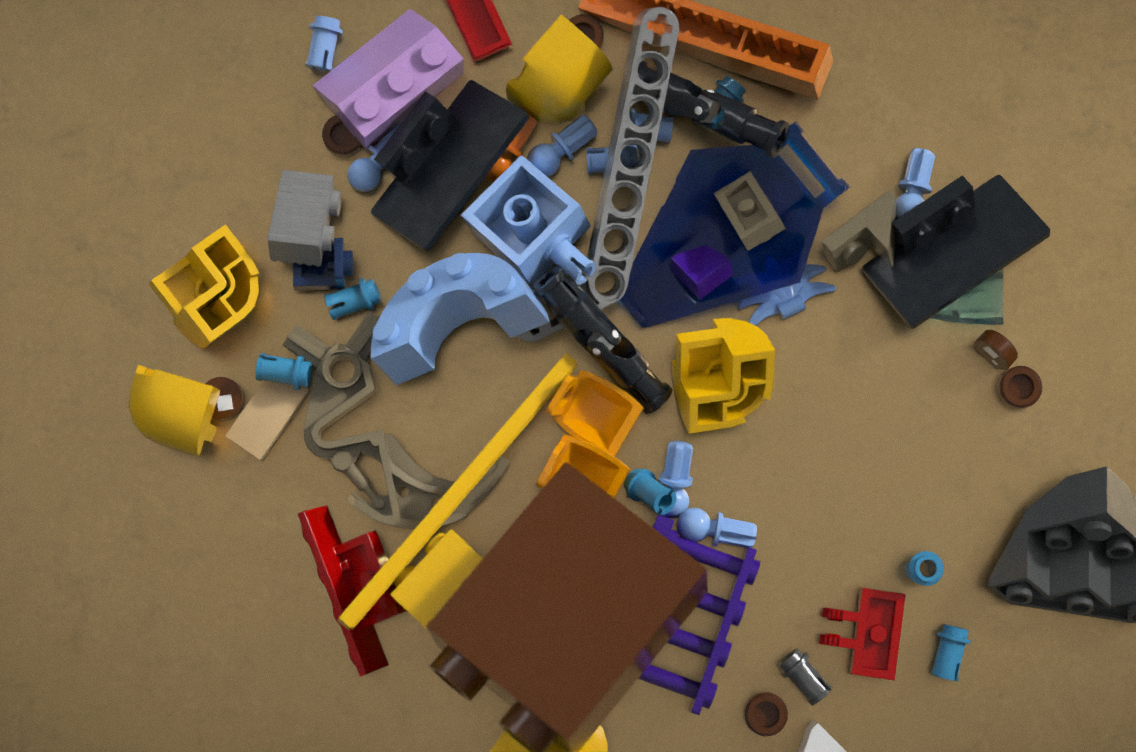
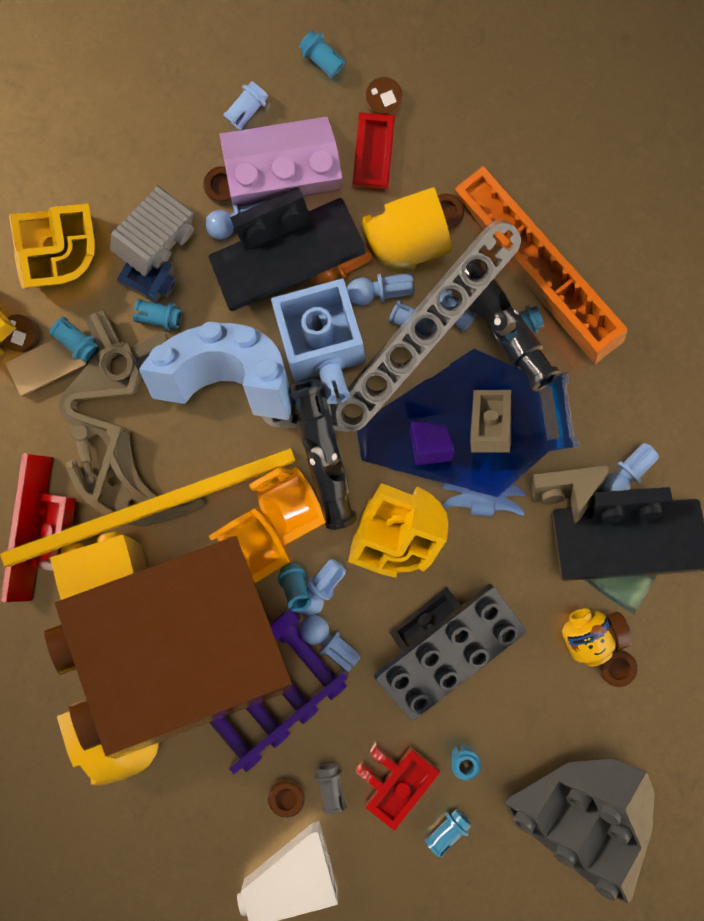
camera: 25 degrees right, 5 degrees up
none -> black bracket [374,584,527,721]
none -> yellow head [562,608,617,667]

